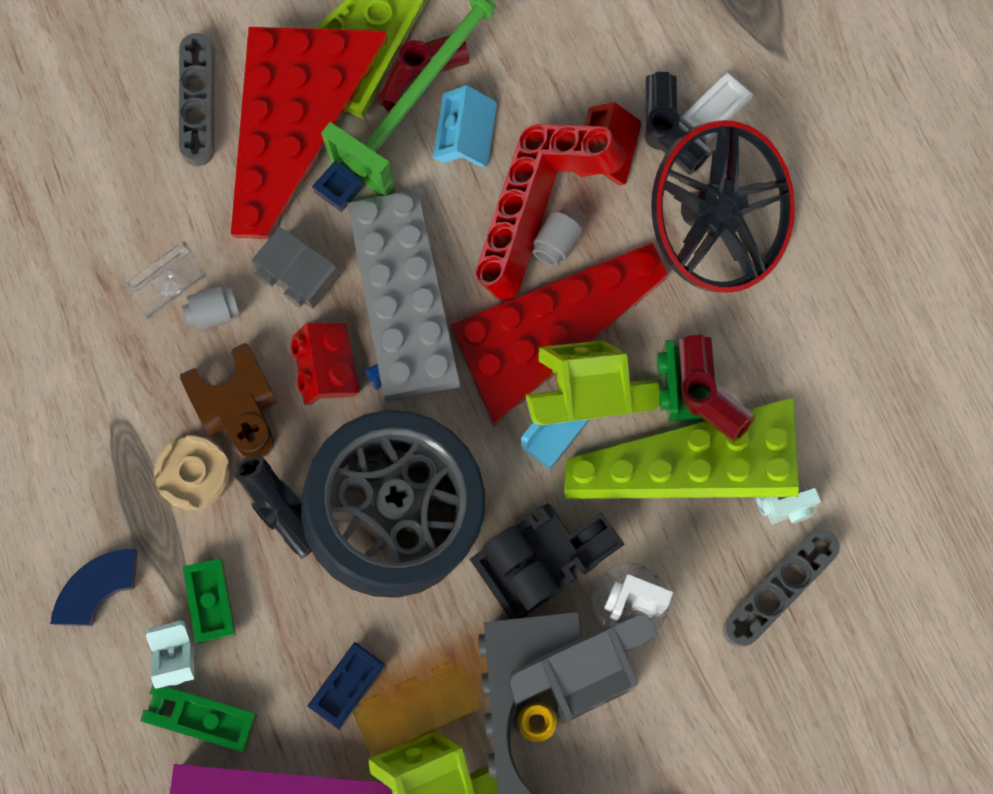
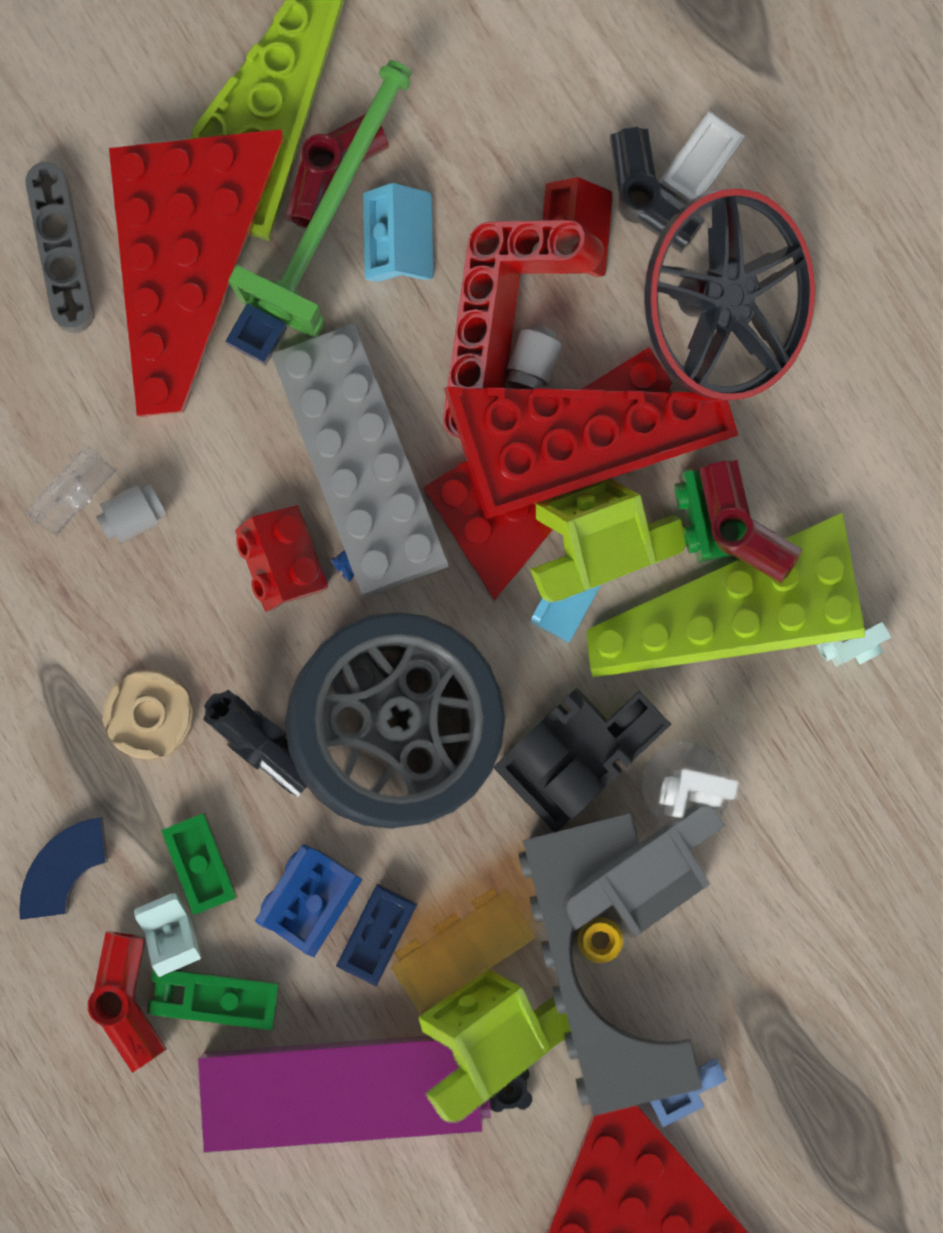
camera: 10 degrees left, 10 degrees up
reddish brown piece [180,343,277,458] -> none
dark grey brick [252,227,340,309] -> none
dark grey beam [723,529,840,648] -> none
none -> red piece [87,931,167,1073]
none -> blue bracket [255,844,363,957]
none -> red wing [444,386,739,519]

